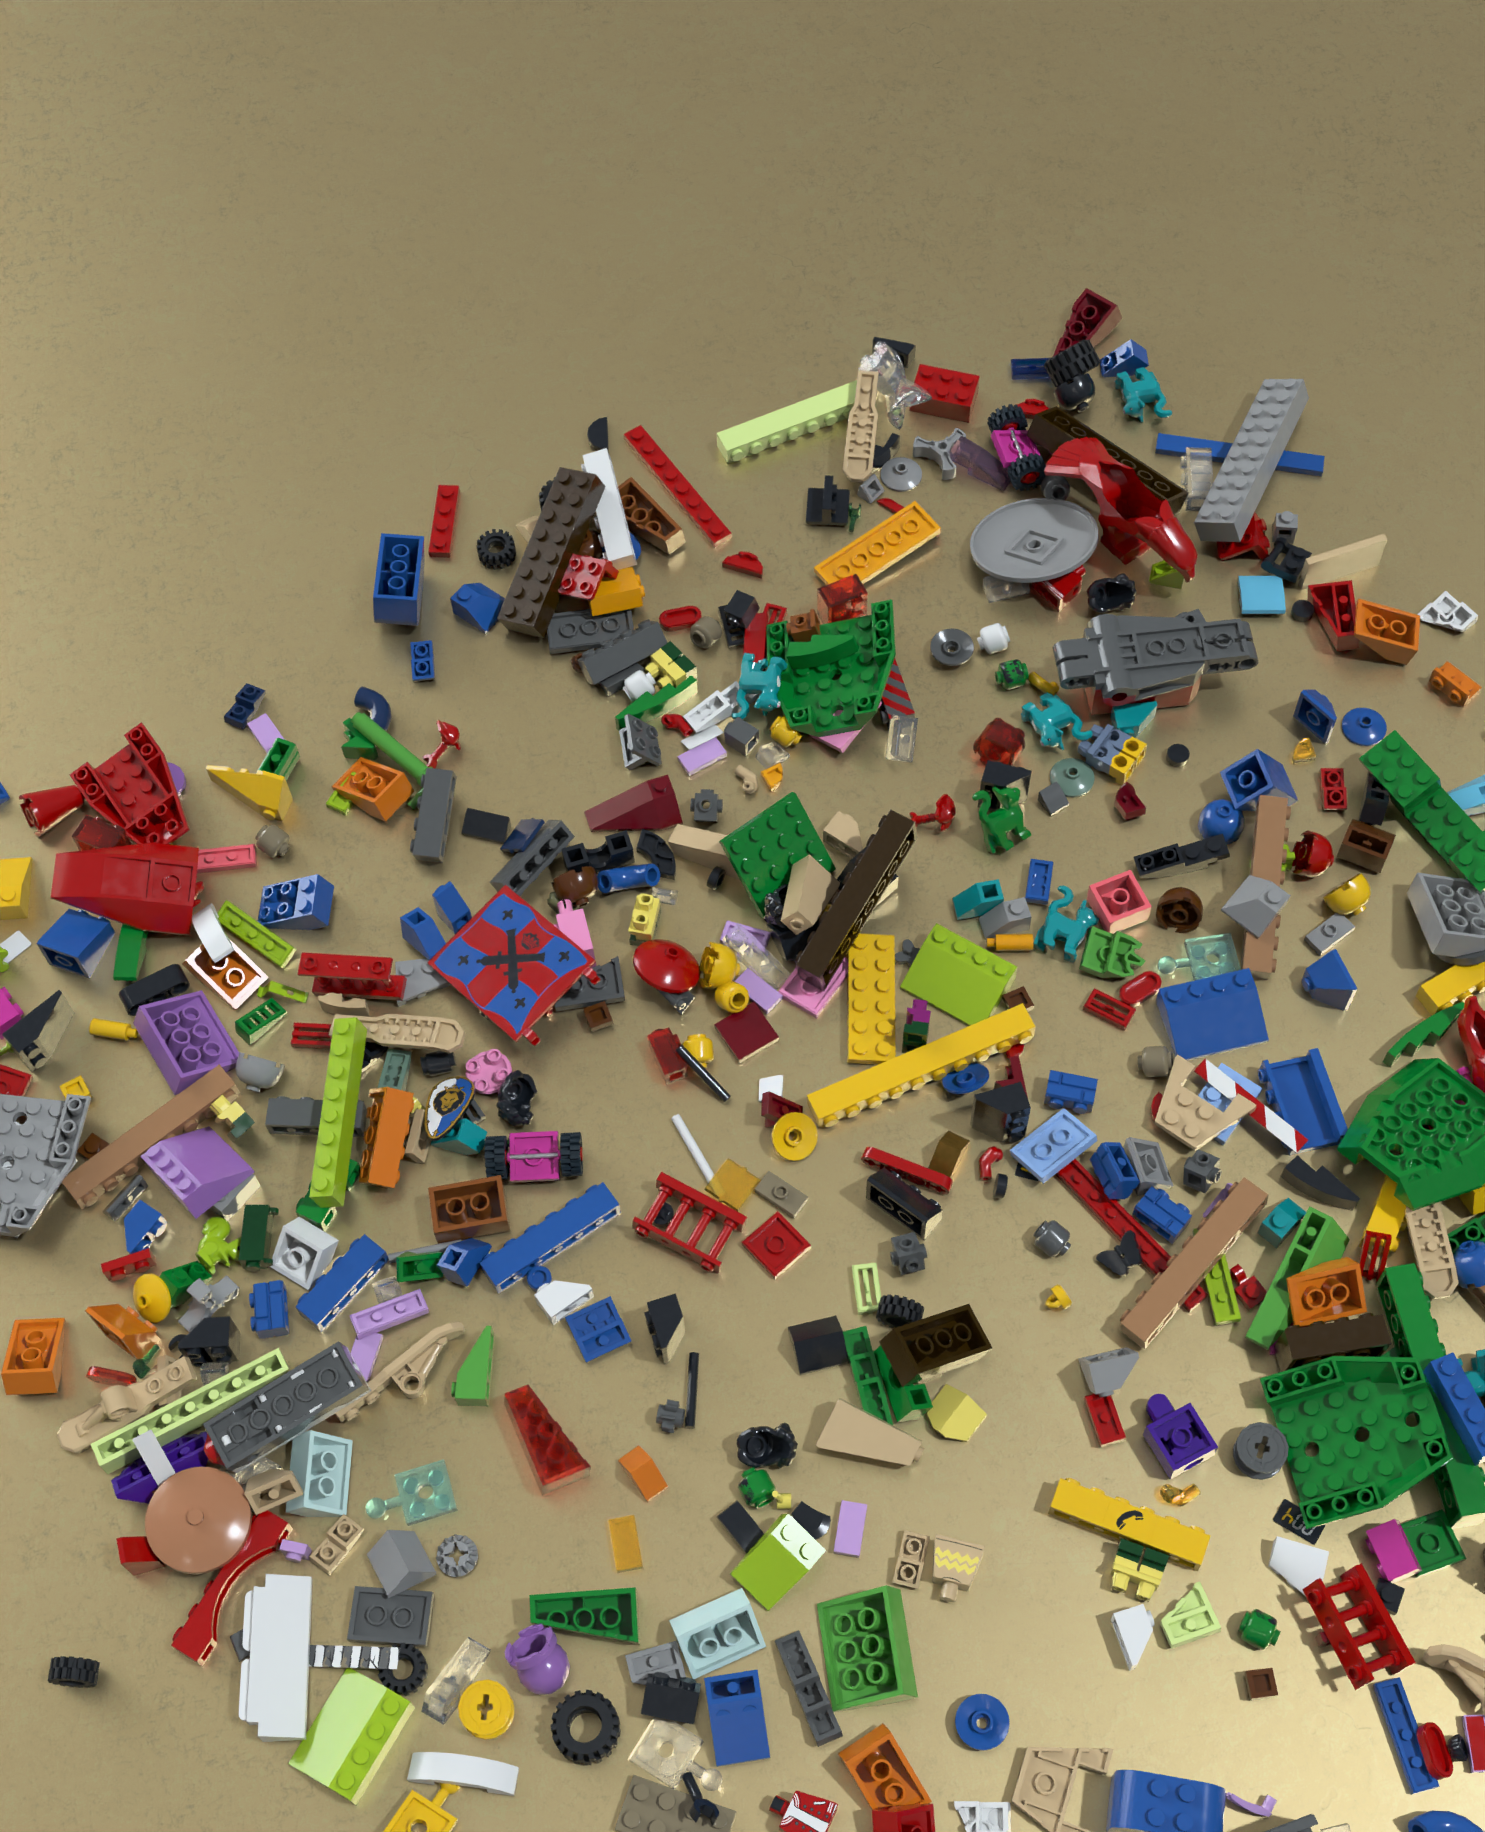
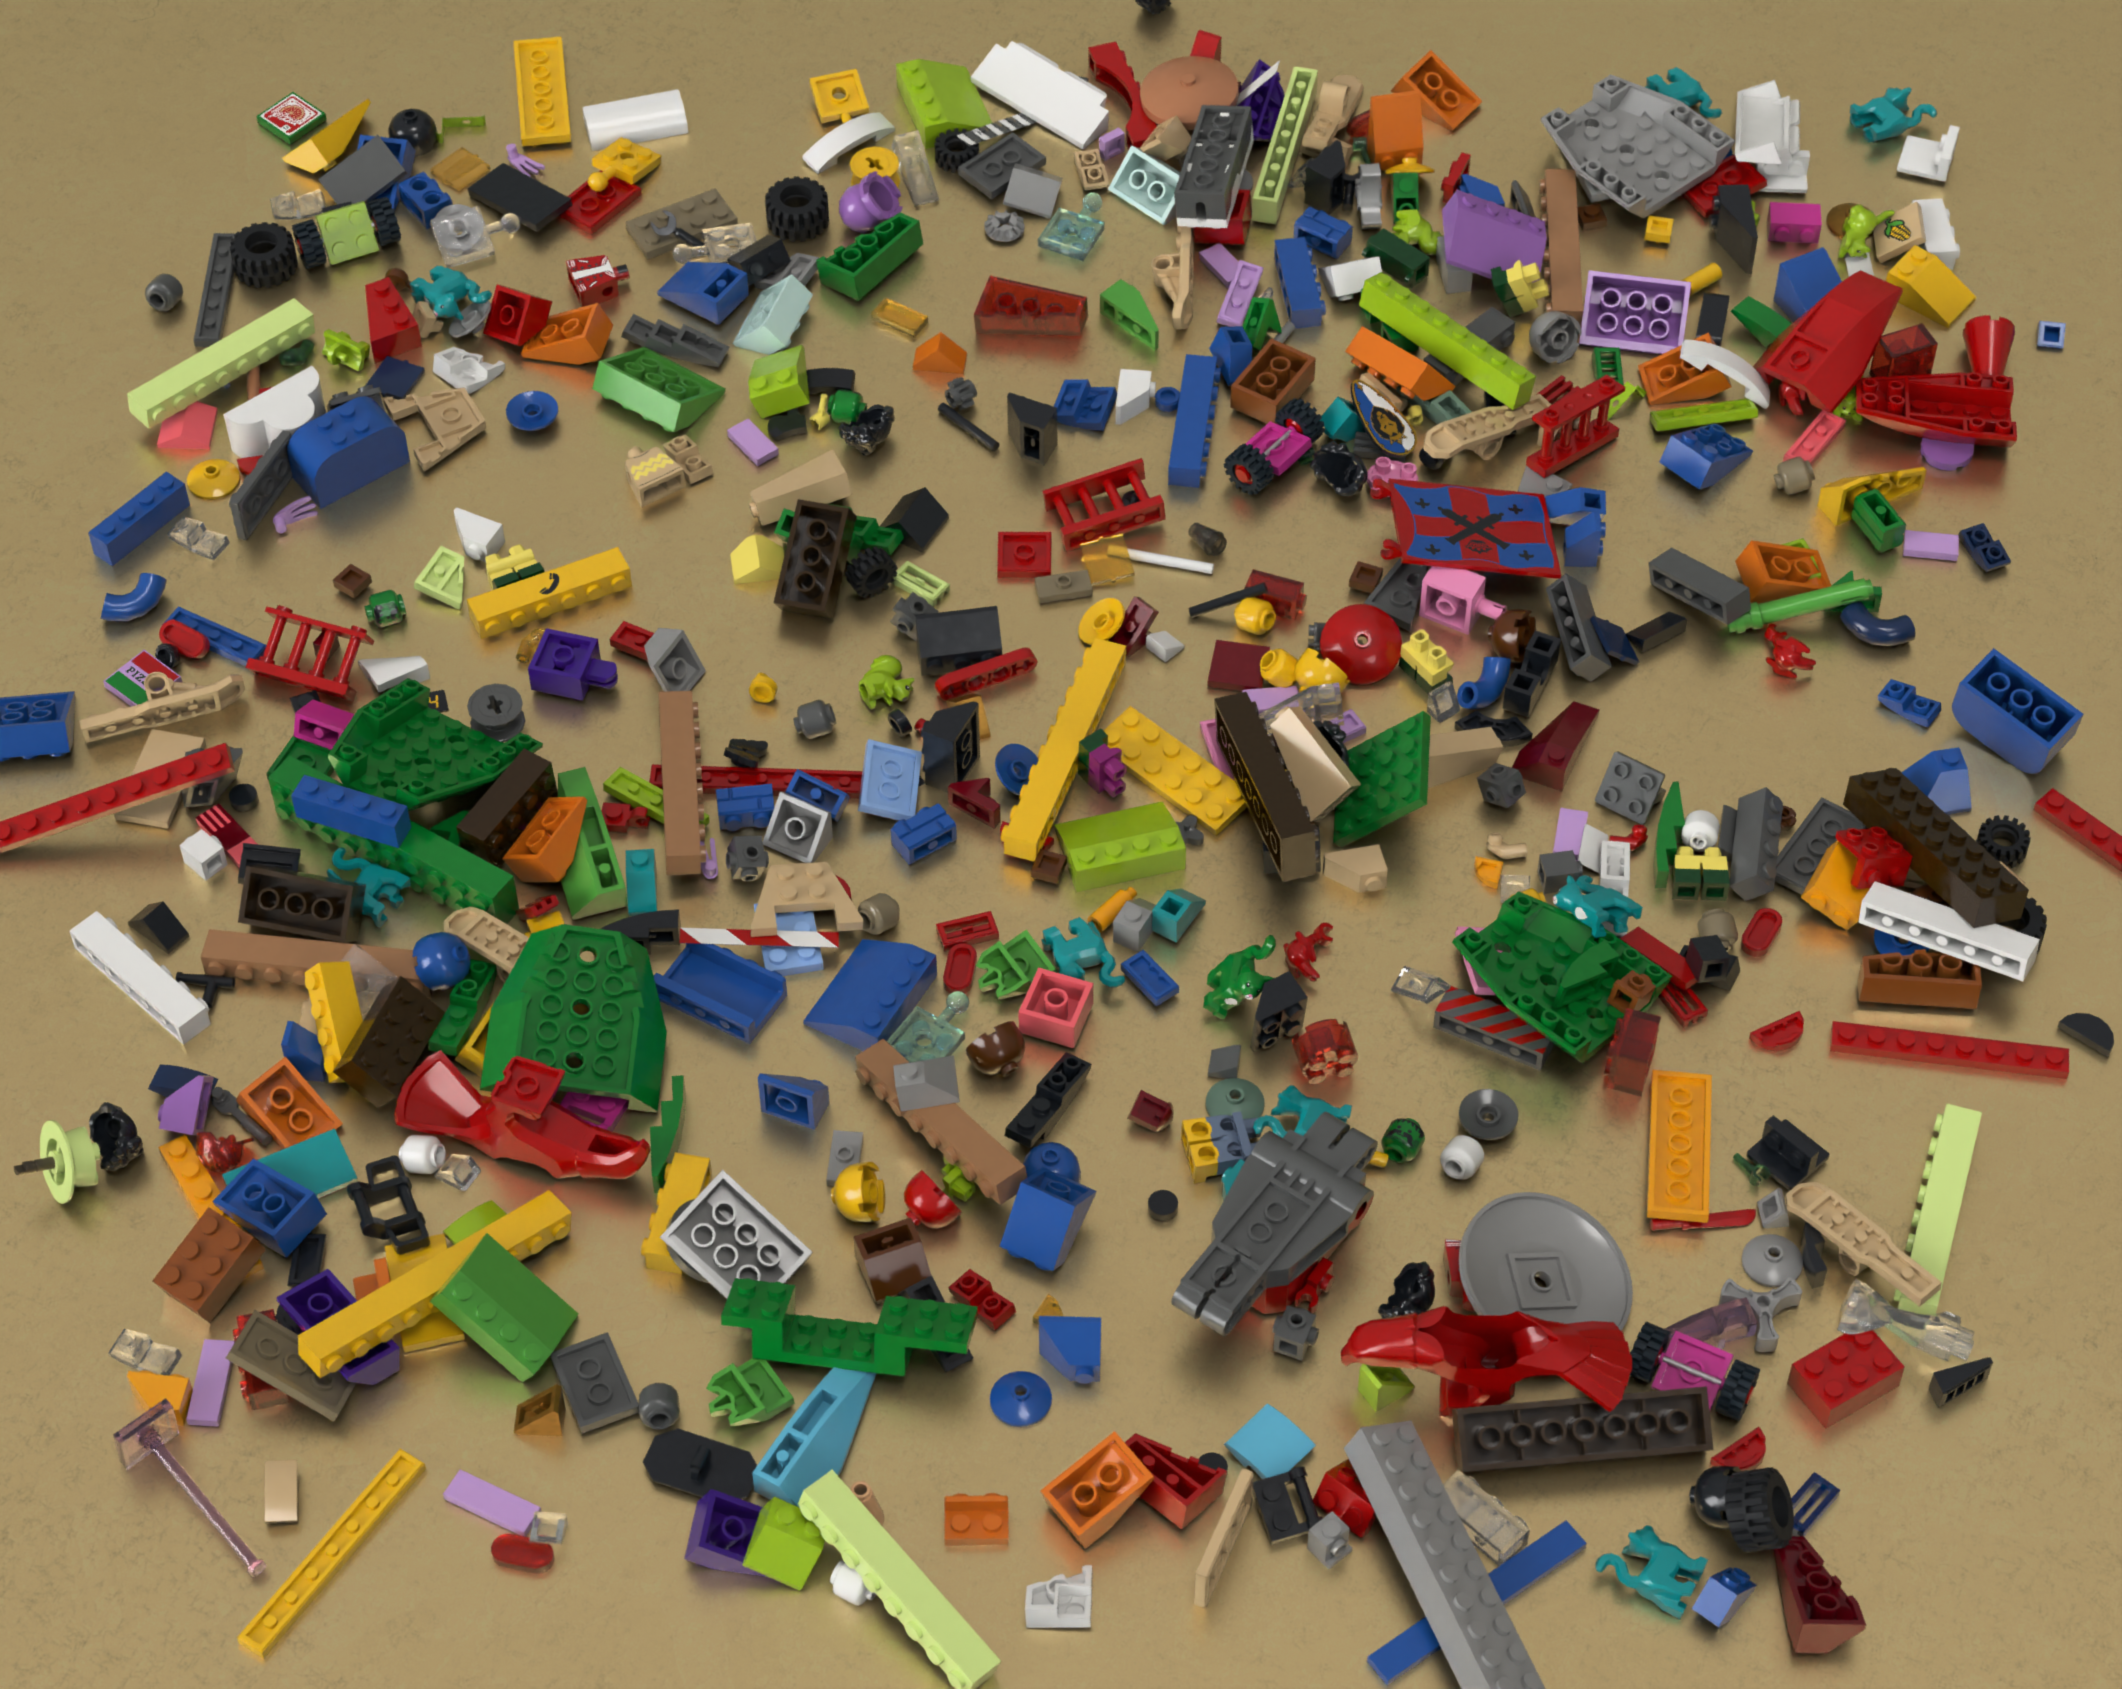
camera: 130 degrees right, 10 degrees down
none -> lime animal [859,655,914,710]
none -> clear smoke cone [1188,523,1227,556]

